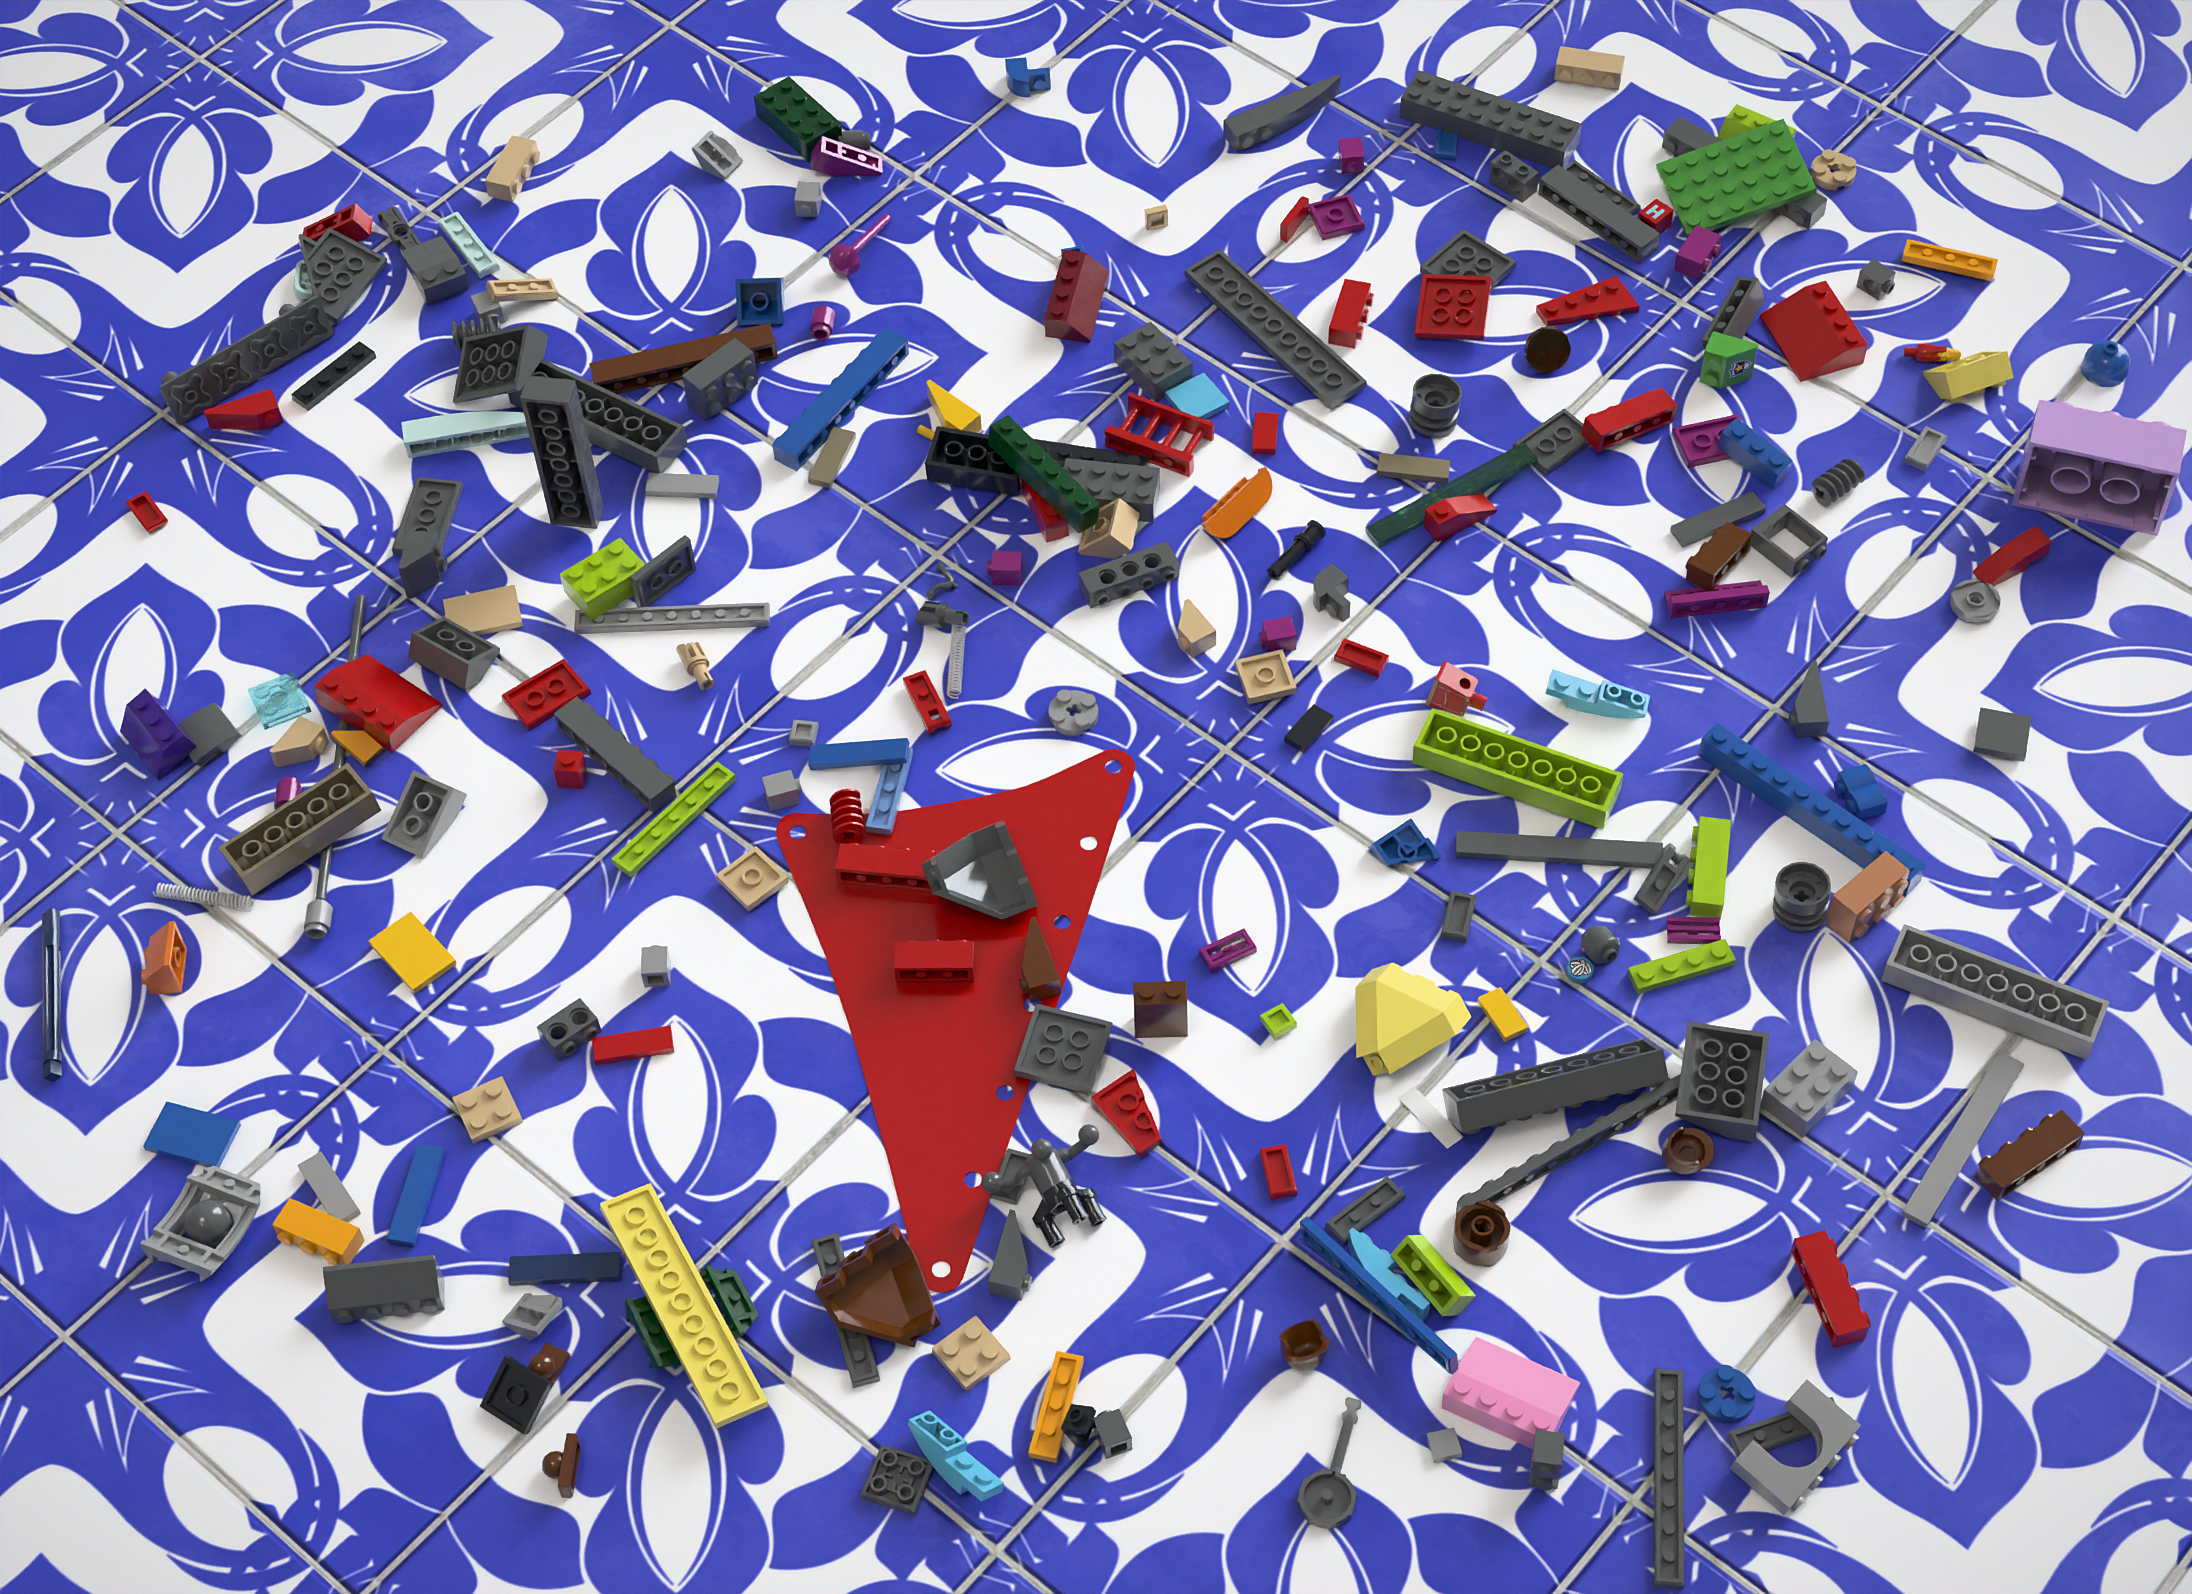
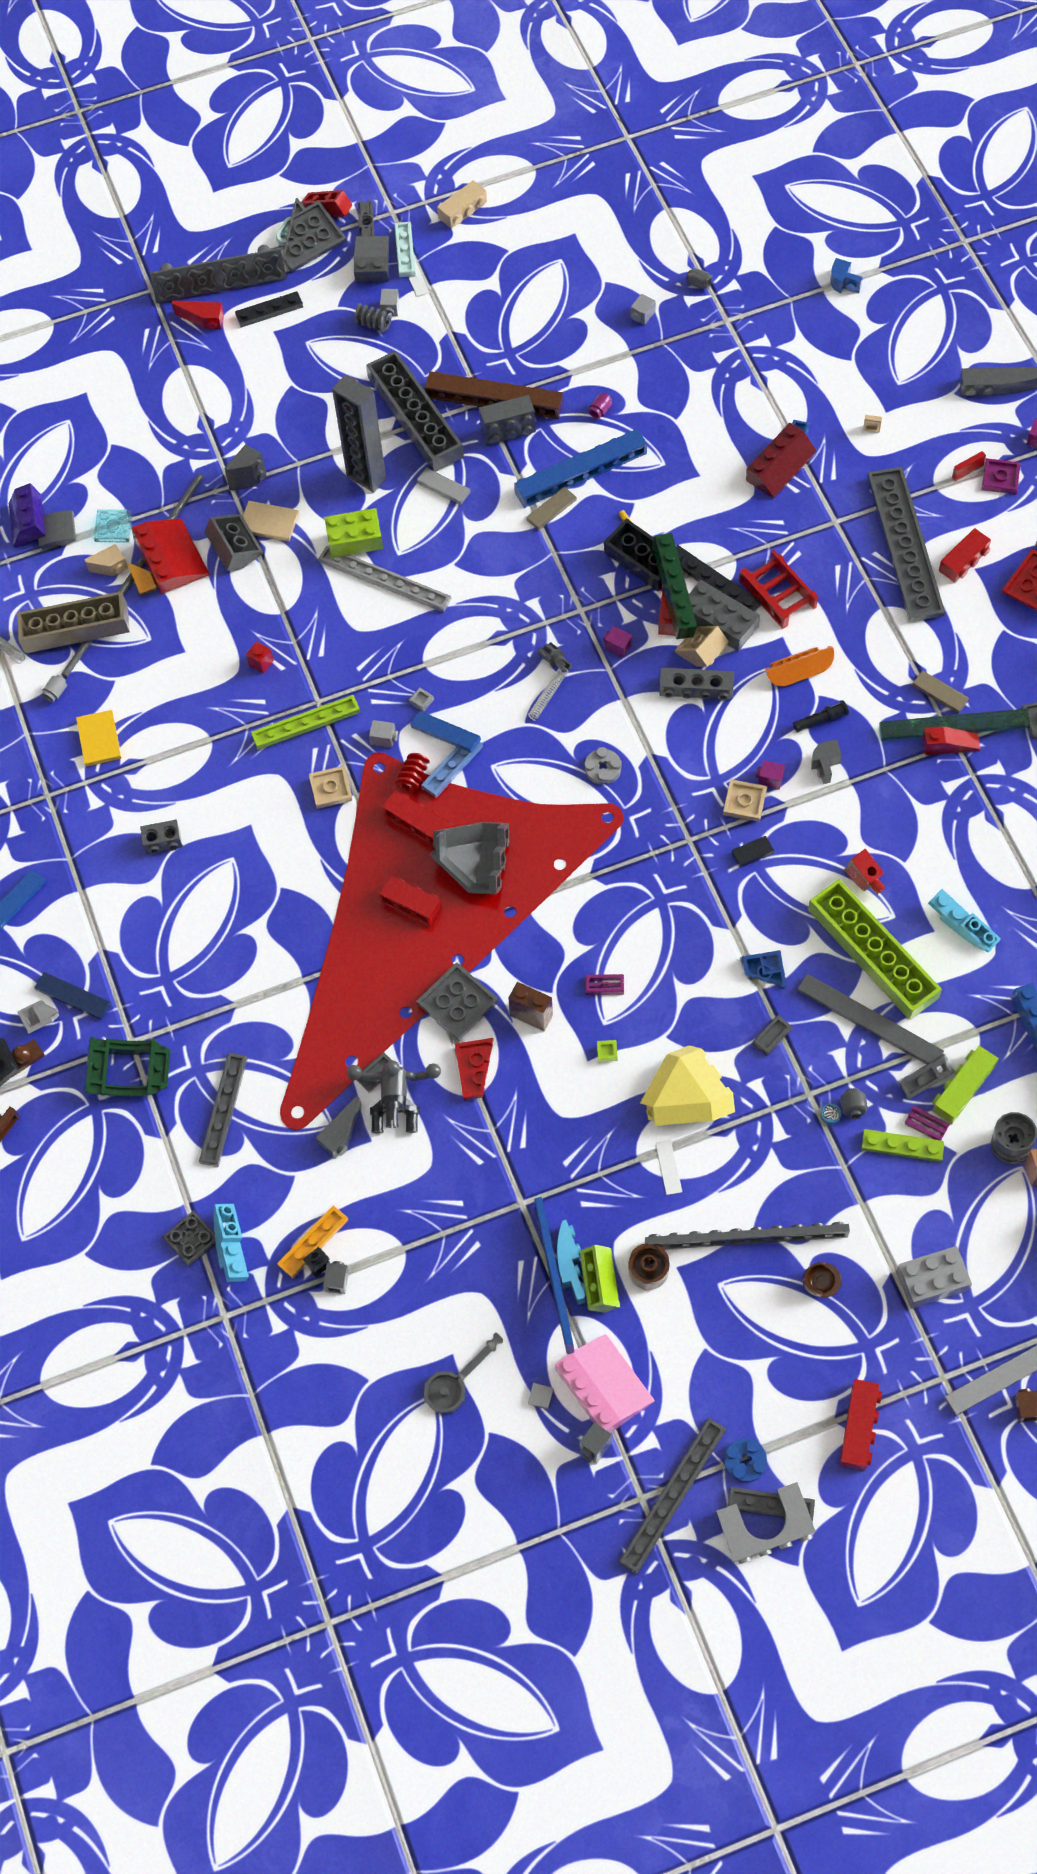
camera: 30 degrees right, 10 degrees up
red tile [125,491,168,533] -> none
magenta brick [274,777,302,810] -> none
light grey slope [381,770,467,858] -> none
dark grey tile [391,477,464,556] -> none
light aqua slope [401,411,529,458] -> none
dark grey slope [452,324,548,404] -> none
tan plate [452,1076,523,1144] -> none
tan tile [486,278,559,302] -> none
red tile [501,659,591,731] -> none
dark grey brick [554,697,677,814] -> none
red tile [592,1025,675,1065] -> none
light yellow plate [600,1183,768,1429] -> none
dark grey tile [630,535,696,607] -> none
light grey brick [641,945,671,988] -> none
tan arm [676,642,715,690] -> none
light grey slope [691,130,743,179] -> none
blue slope [735,277,785,325] -> none
dark green brick [754,76,843,162] -> none
magenta slope [811,136,883,176] -> none
reddish brown panel [815,1223,942,1348] -> none
magenta piece [828,214,891,277] -> none
red plate [902,670,952,735] -> none
yellow slope [926,380,982,433] -> none
dark grey piece [926,563,958,599] -> none
tan plate [932,1315,1011,1392] -> none
reddish brown slope [1019,917,1061,1002] -> none
dark grey brick [1114,322,1193,402] -> none
medium azure tile [1165,373,1230,419] -> none
tan slope [1177,598,1216,658] -> none
red tile [1252,412,1279,454] -> none
red tile [1259,1144,1297,1200] -> none
reddish brown helmet [1279,1320,1330,1371] -> none
dark grey tile [1325,1176,1405,1246] -> none
red tile [1334,638,1389,678] -> none
dark grey wheel [1409,373,1462,437] -> none
dark grey brick [1442,1037,1669,1134] -> none
yellow tile [1477,987,1528,1042] -> none
dark grey slope [1675,1021,1769,1142] -> none

